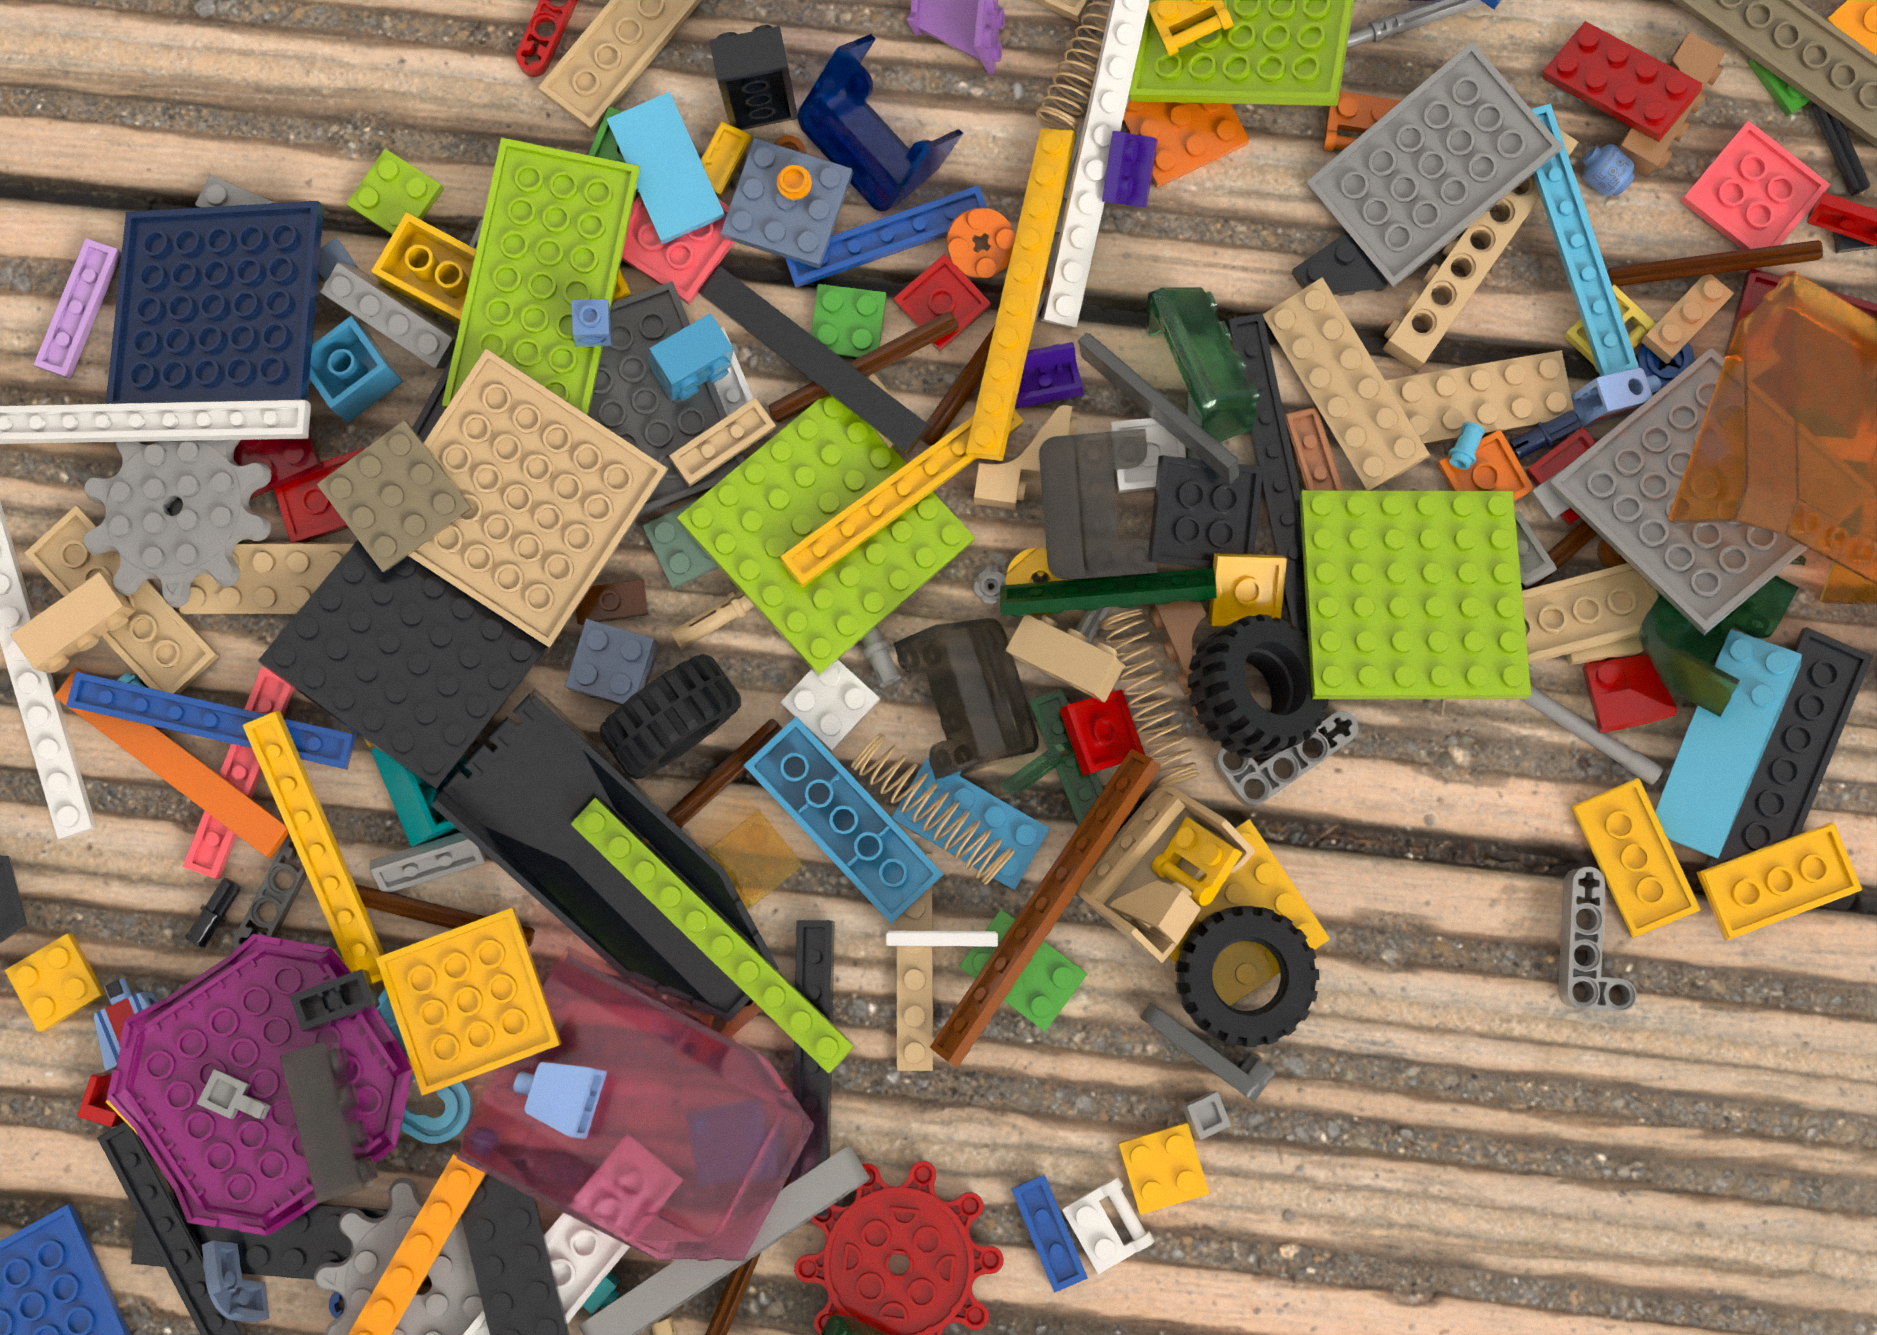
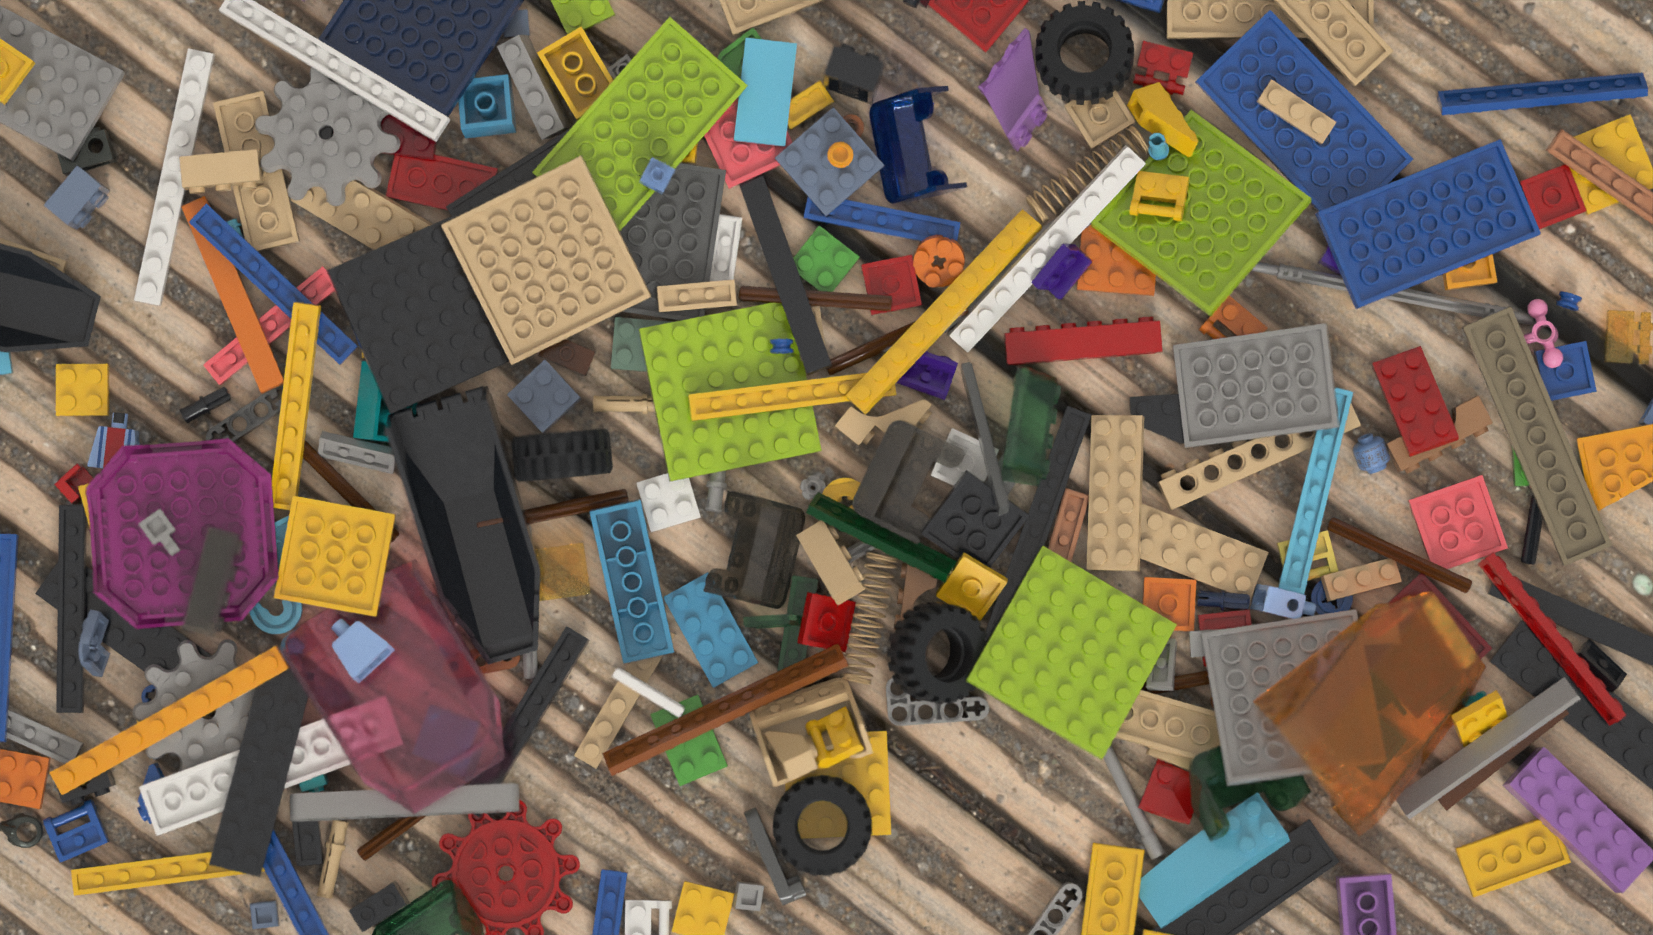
camera: 25 degrees right, 5 degrees up
black brick [290,969,381,1033] -> none
dark tan plate [317,420,472,572] -> none
lime plate [571,798,855,1074] -> none
dark azure brick [649,313,733,402] -> none
tan piece [851,733,1015,885] -> none
medium azure pin [1448,422,1485,470] -> none
none -> blue bush [770,339,793,354]
none -> red brick [1004,316,1163,366]

